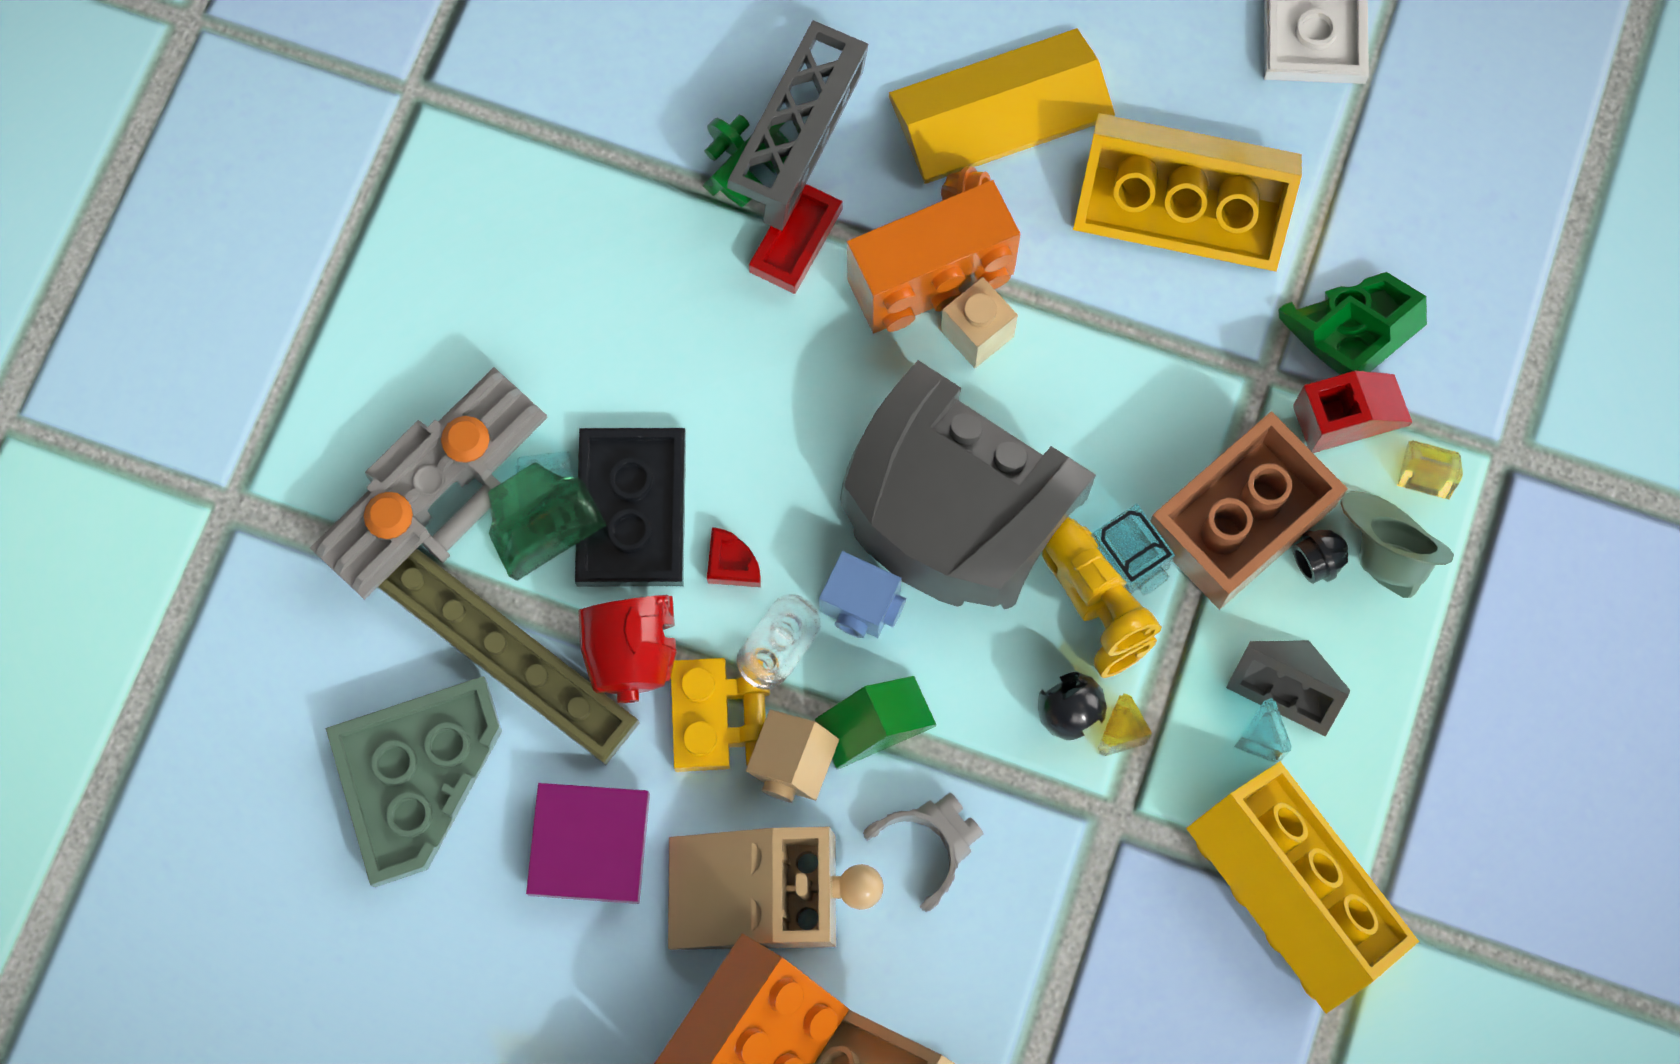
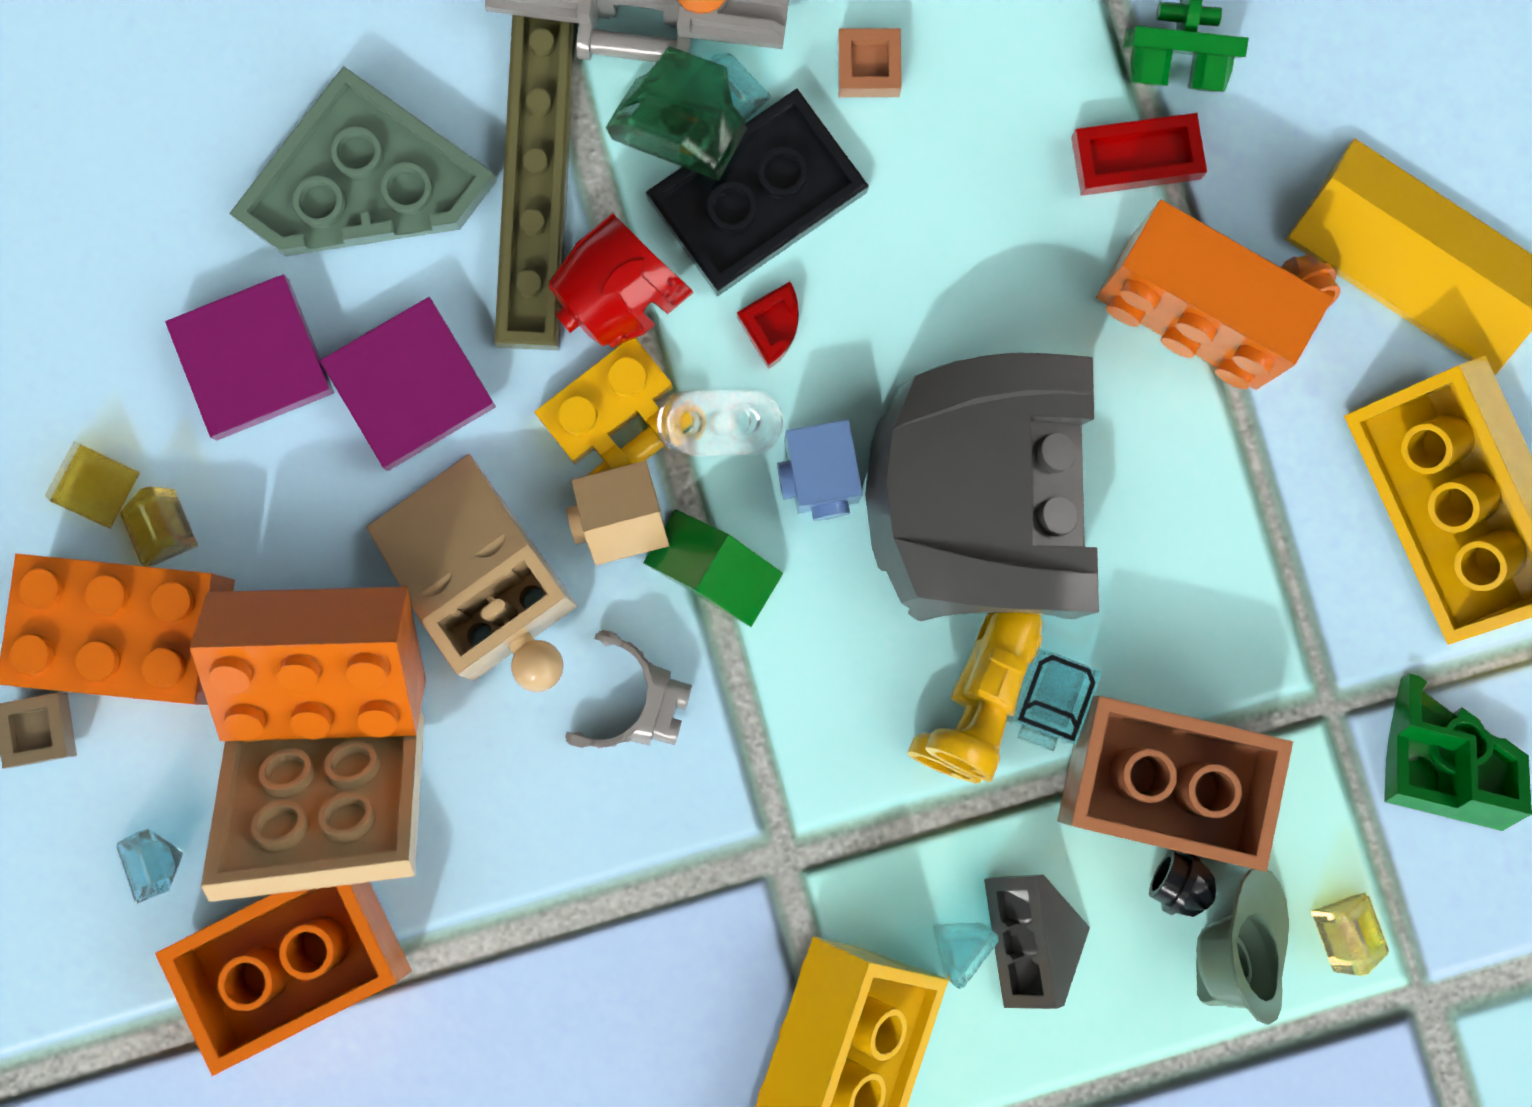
camera: 45 degrees right, 10 degrees up
dark grey fence [727,20,869,231] -> none
tan brick [941,277,1018,368] -> none
black piece [1037,672,1107,741] -> none
clear yellow slope [1097,693,1152,756] -> none
red slope [1293,371,1412,453] -> none
none -> magenta tile [165,274,334,441]
none -> nougat plate [837,28,902,98]

